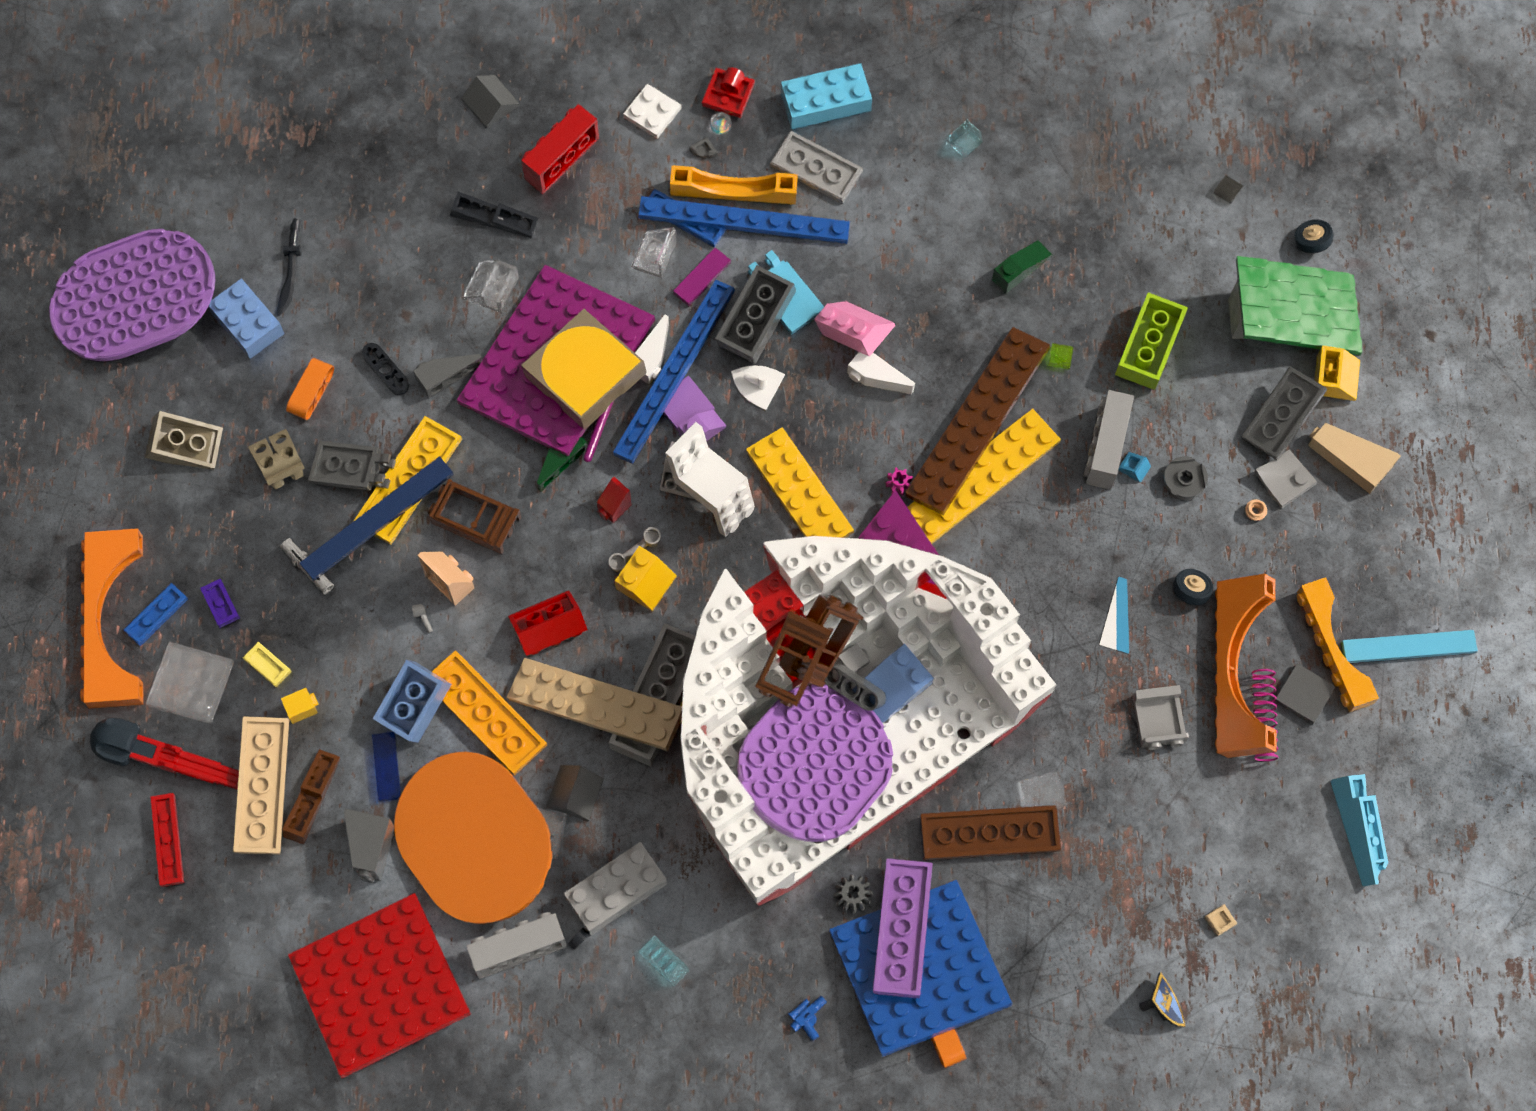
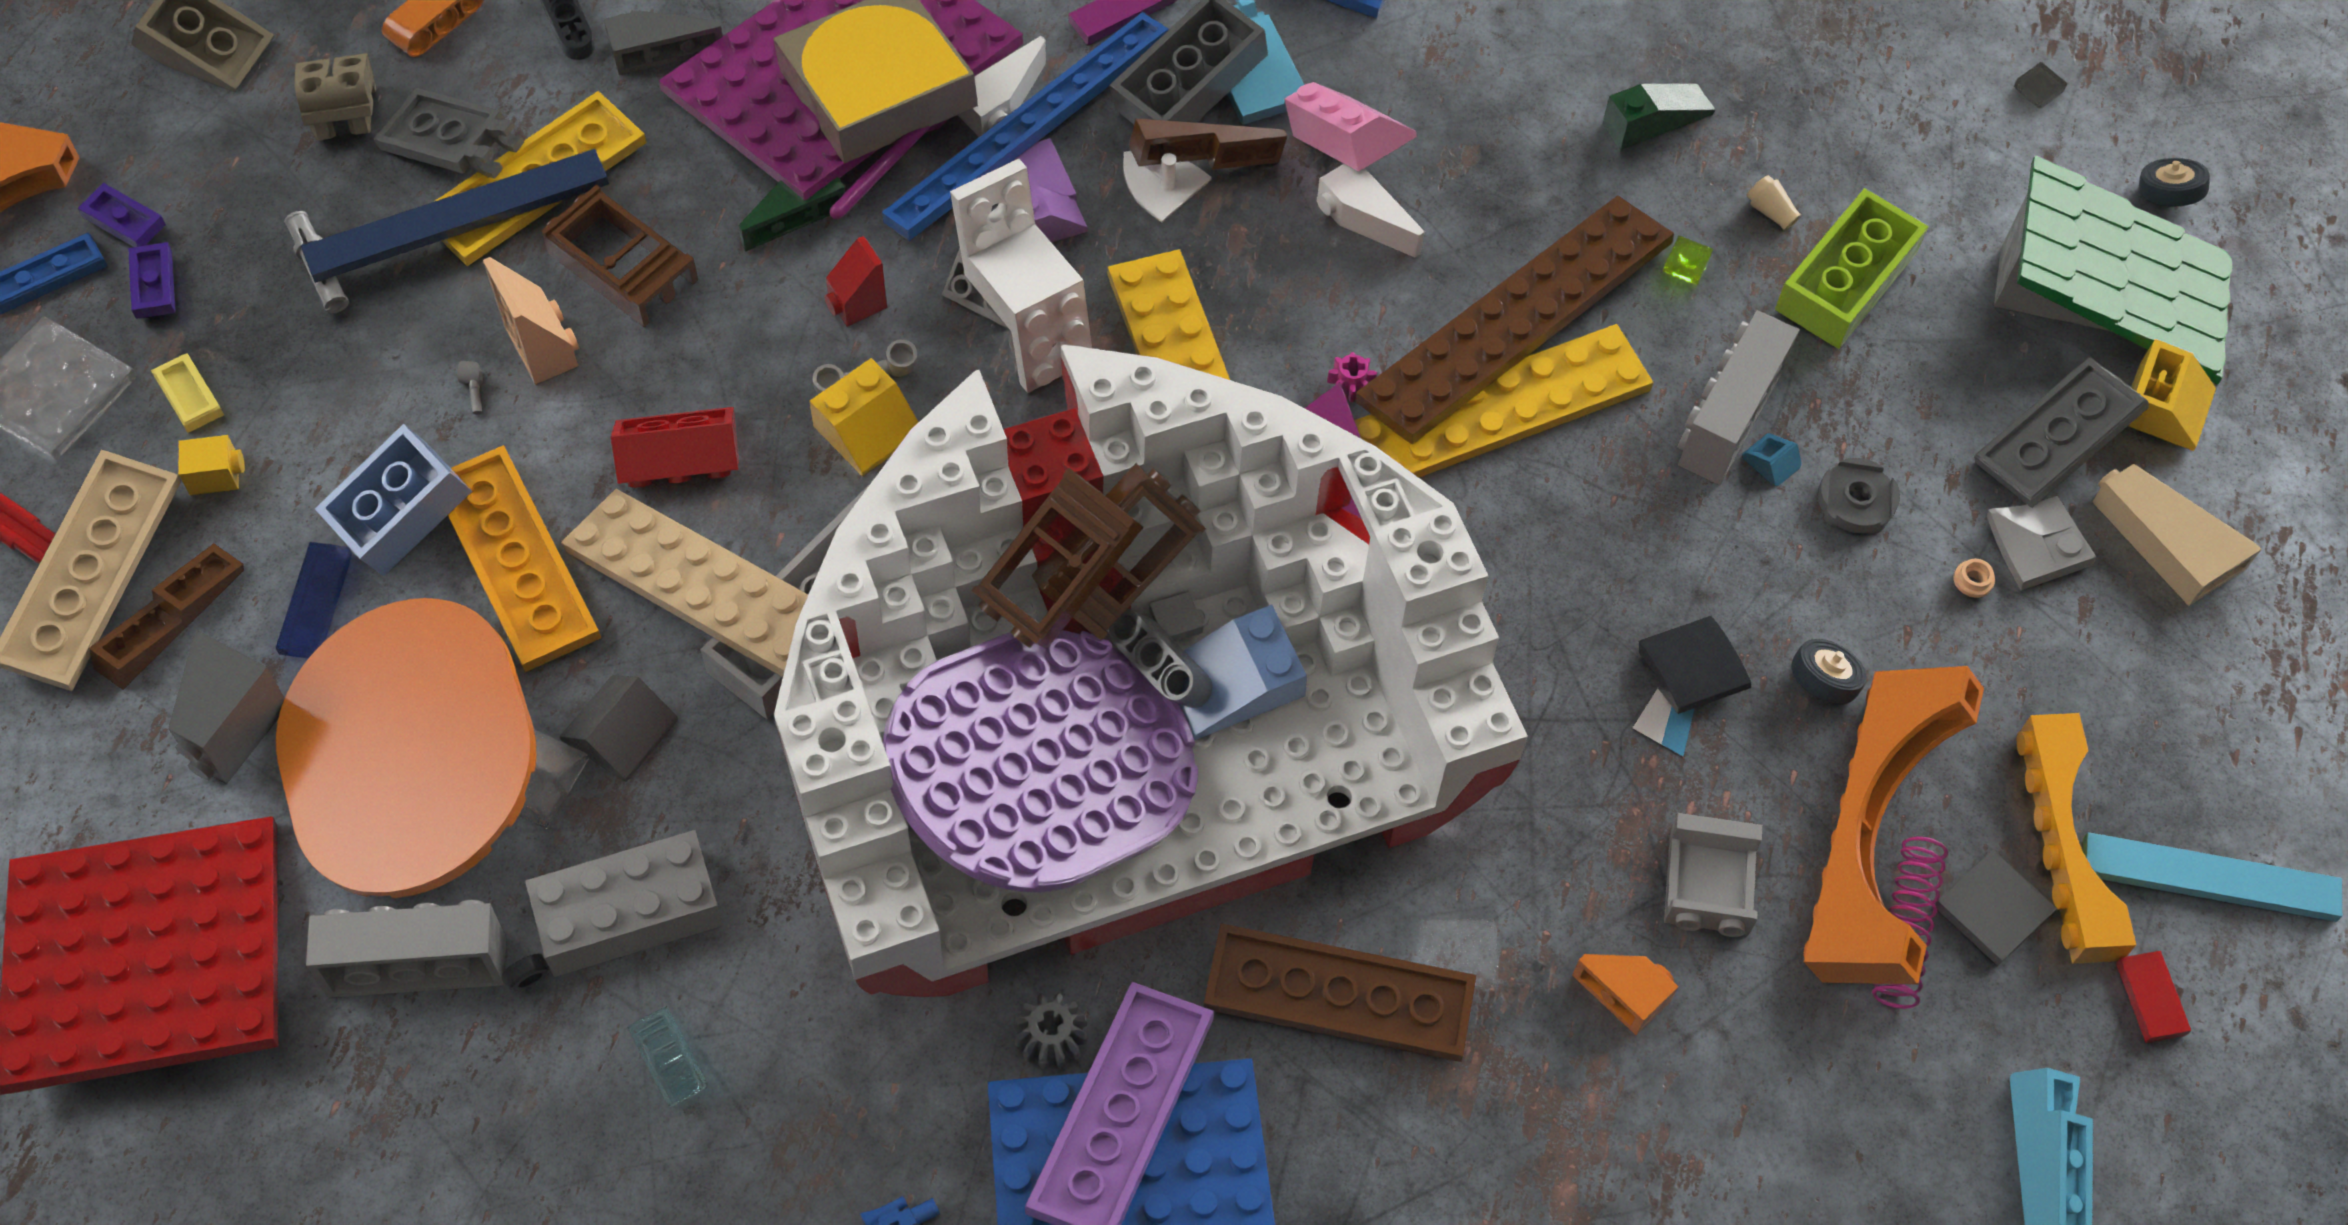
camera: 15 degrees right, 10 degrees down
none -> dark purple plate [78,183,166,247]
none -> reddish brown slope [1129,118,1288,170]
none -> orange slope [1572,954,1679,1035]
none -> black slope [1639,616,1751,714]
none -> tan cone [1746,175,1801,230]
none -> red tile [2116,950,2192,1043]

